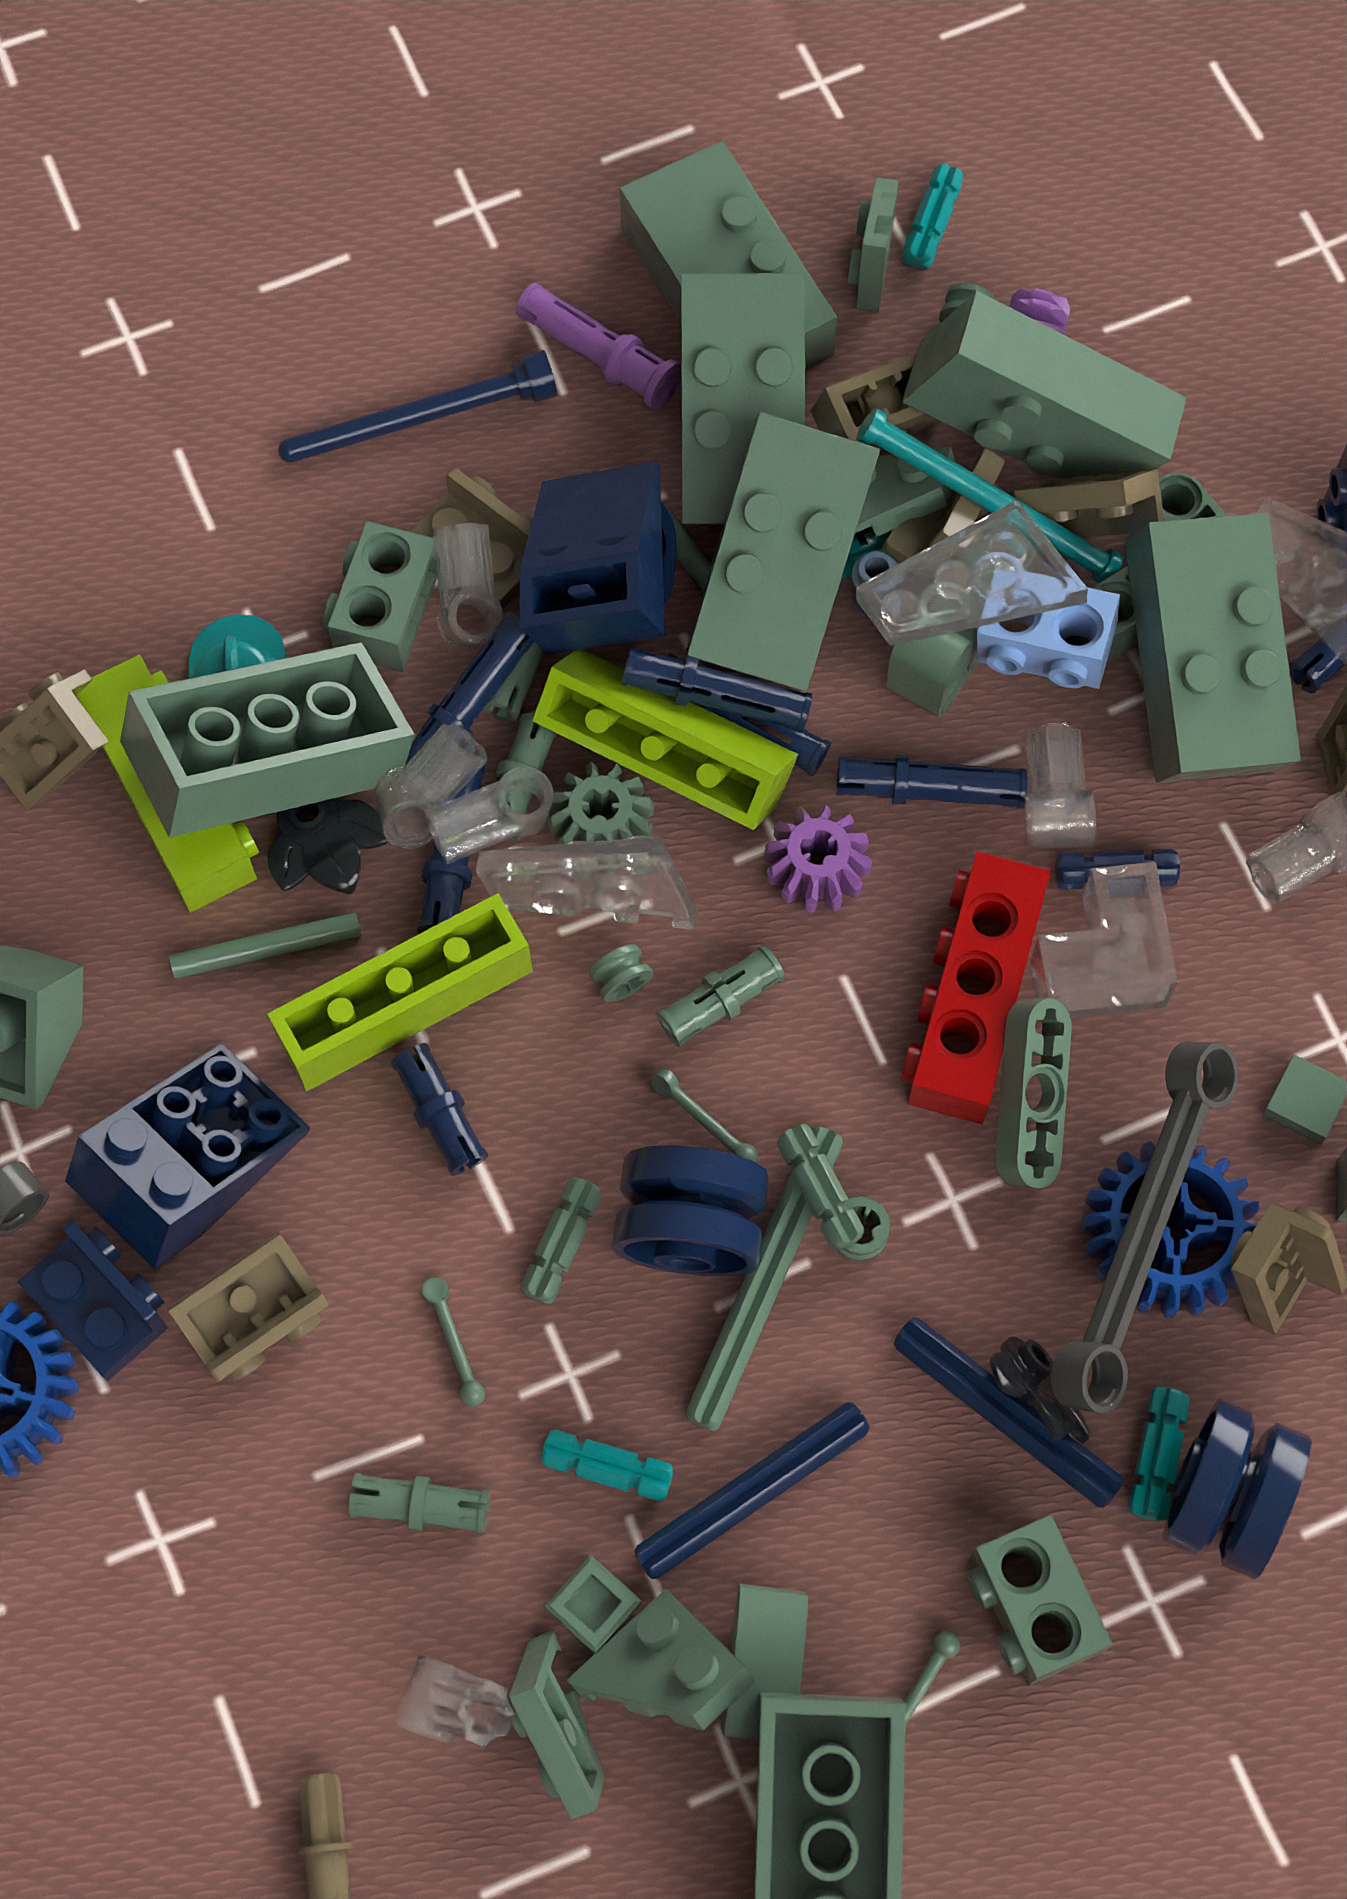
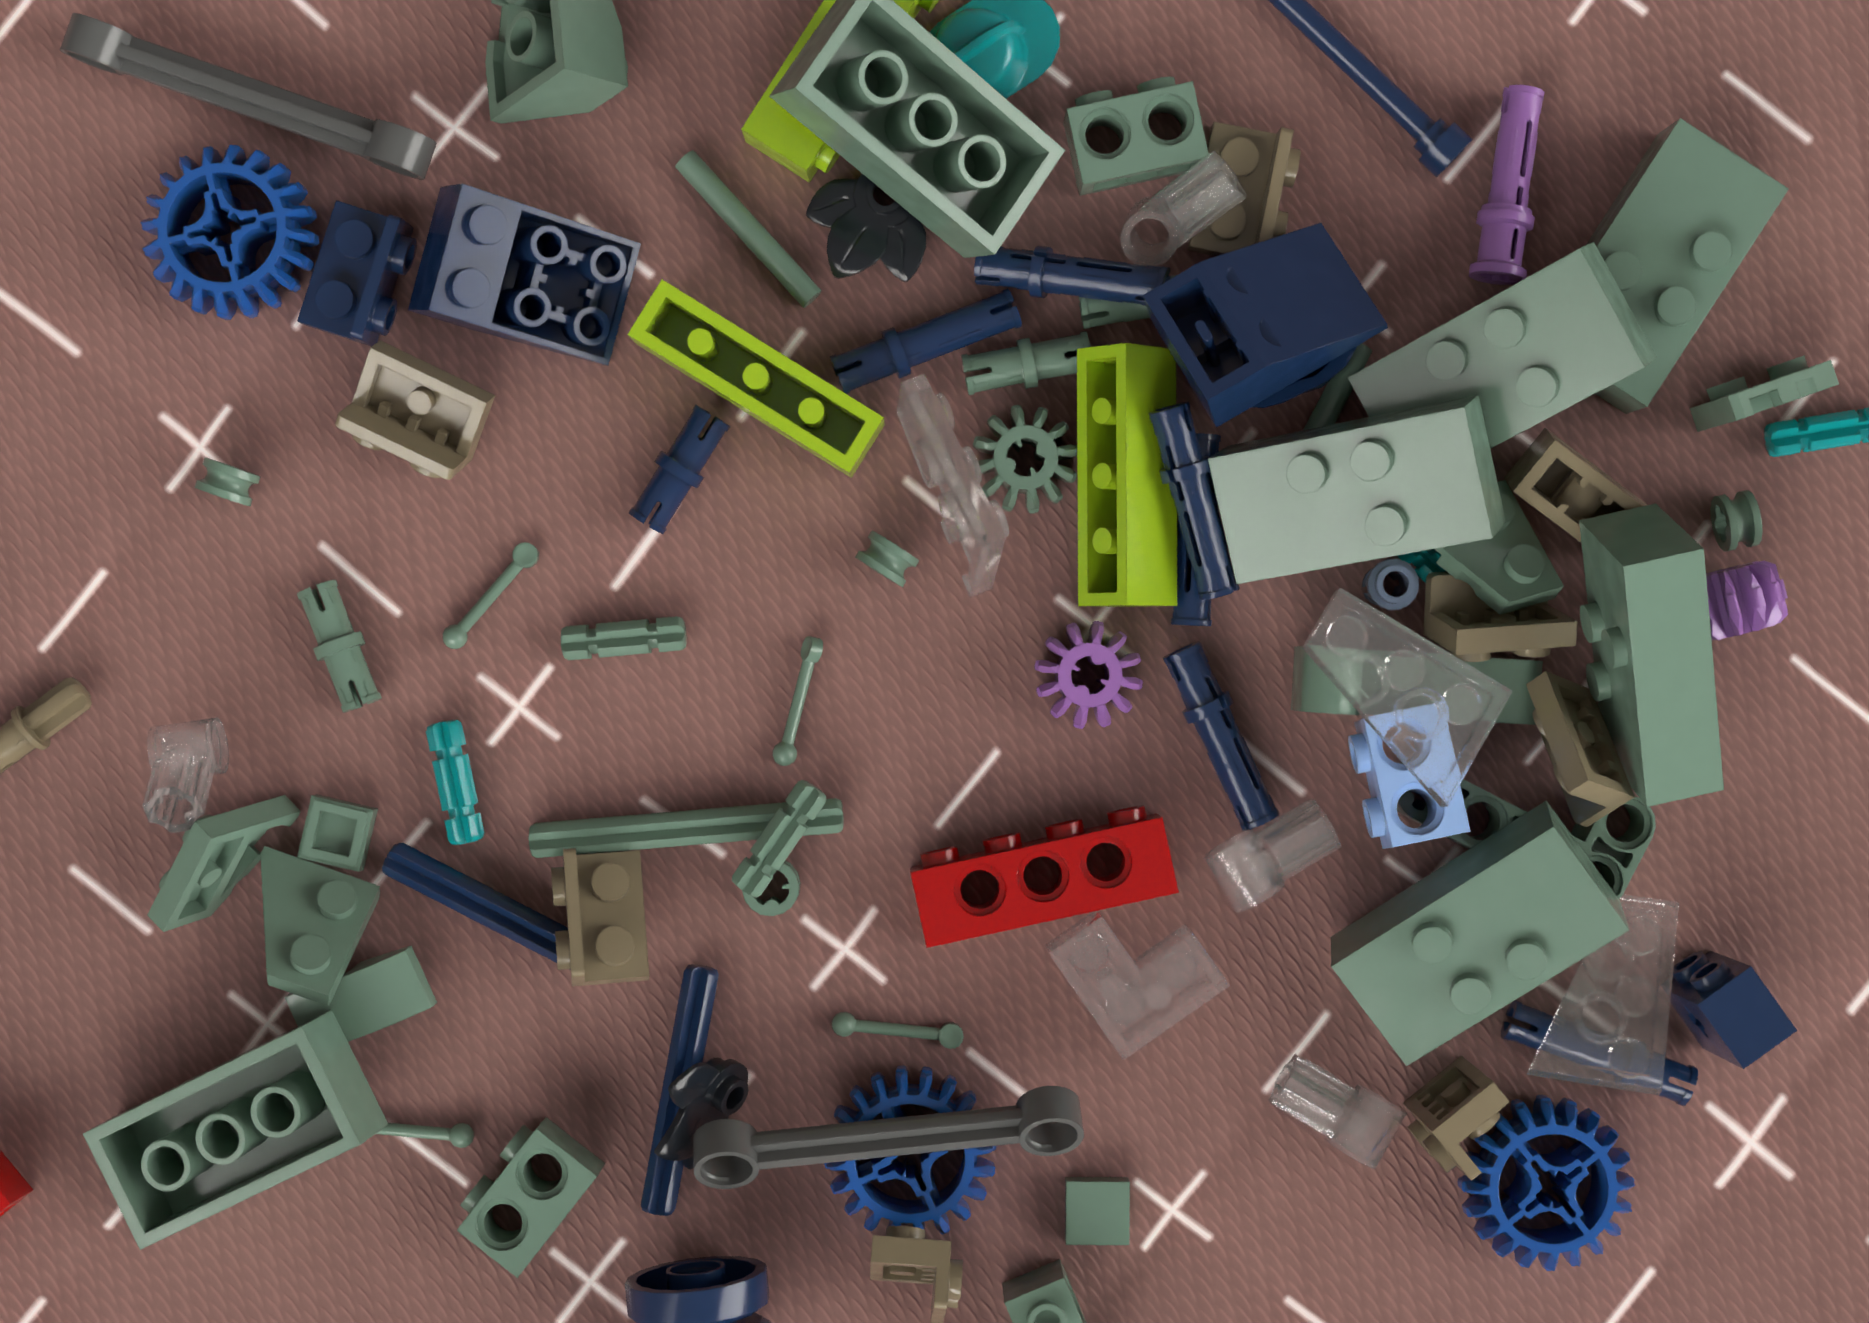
camera: 60 degrees right, 20 degrees up
clear piece [374,722,488,849] -> none
clear piece [425,766,554,865] -> none
dark blue wheel [612,1145,769,1276] -> none
sand green pin [657,945,785,1047] -> none
teal bar [856,407,1123,584] -> none
sand green beam [995,998,1072,1189] -> none
dark blue axle [1055,849,1180,889] -> none
teal axle [1128,1387,1190,1521] -> none
none -> sand green bush [194,457,261,506]
none -> dark tan bracket [551,848,650,987]
none -> sand green hinge [831,1012,964,1049]

